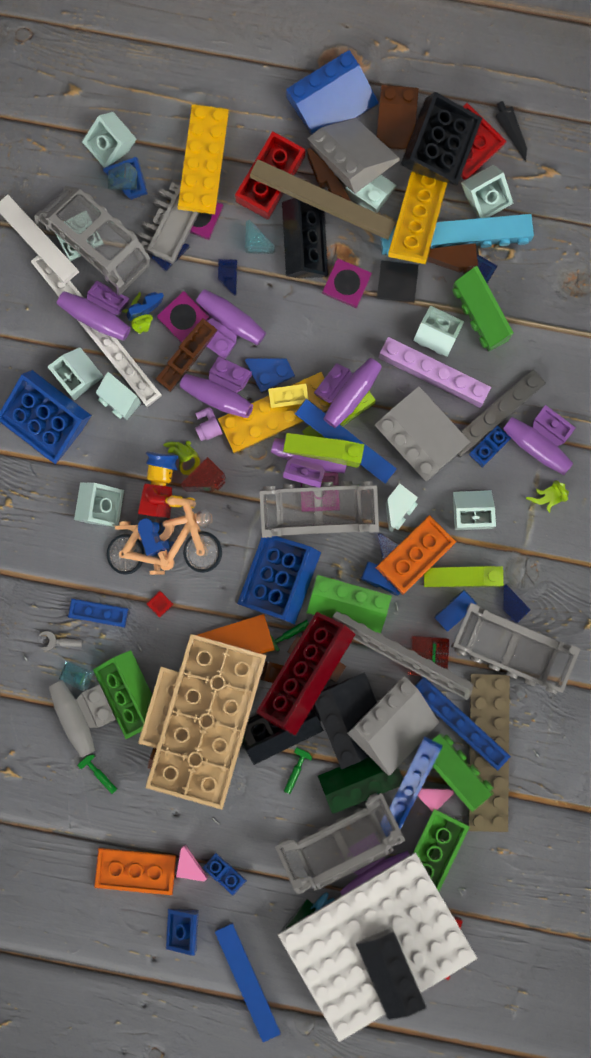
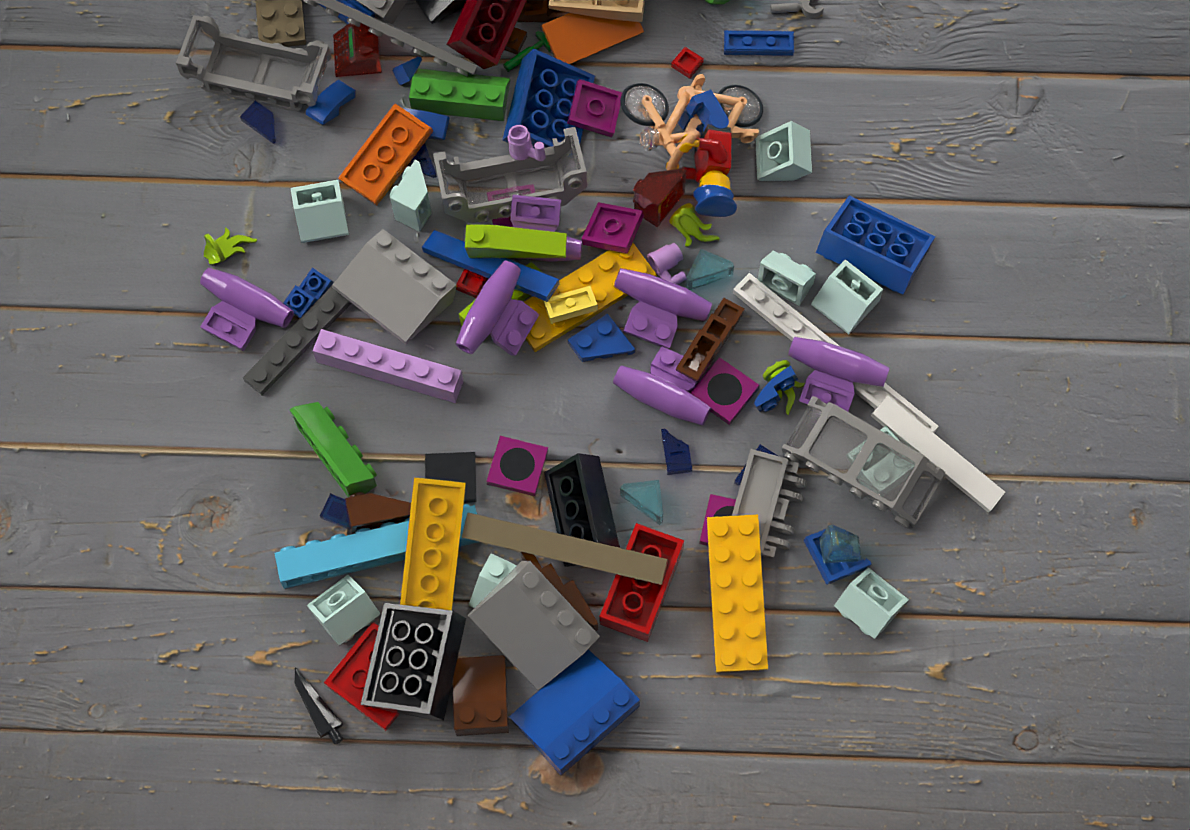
camera: 170 degrees right, 15 degrees down
light aqua slope [413,305,464,357] -> none
lime slope [424,566,504,587] -> none
none -> blue slope [392,56,422,85]
none -> red tile [456,269,488,298]
none -> lavender piece [508,125,546,161]
none -> magenta tile [567,79,622,138]
none -> magenta tile [581,202,644,254]
none -> clear light blue slope [686,249,734,290]

